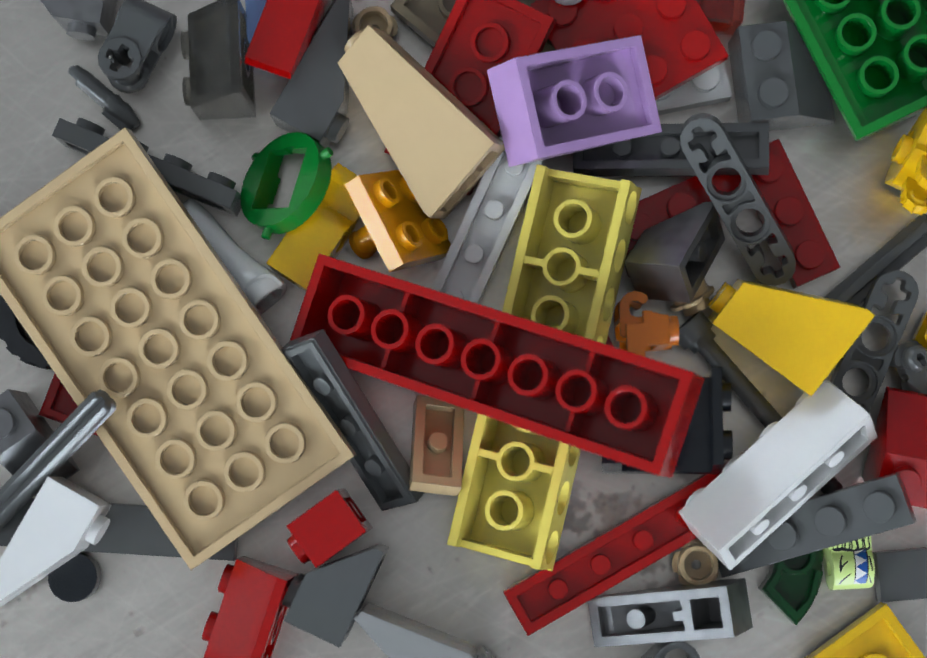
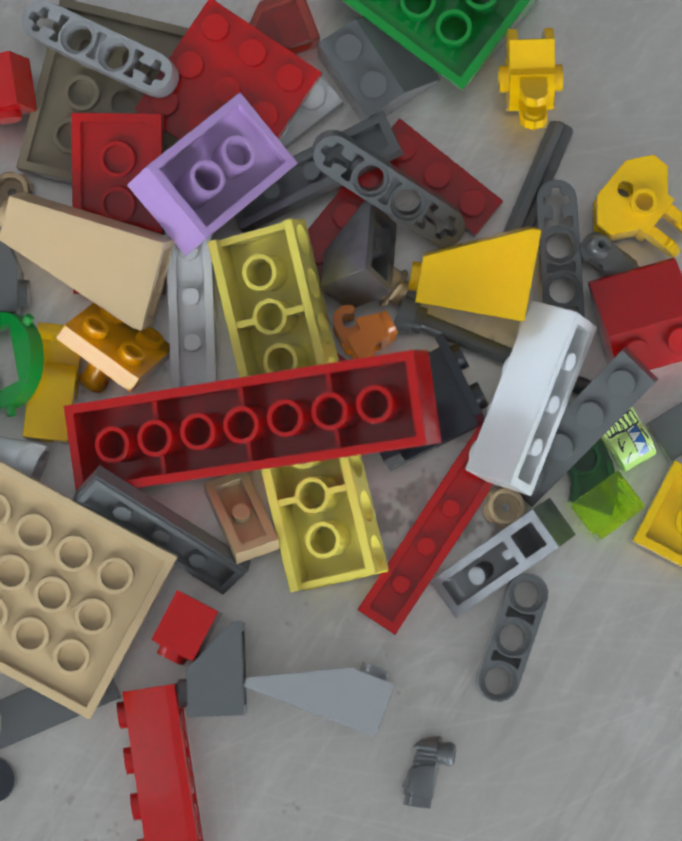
camera: 30 degrees left, 0 degrees up
none -> clear neon green panel [571,470,646,542]

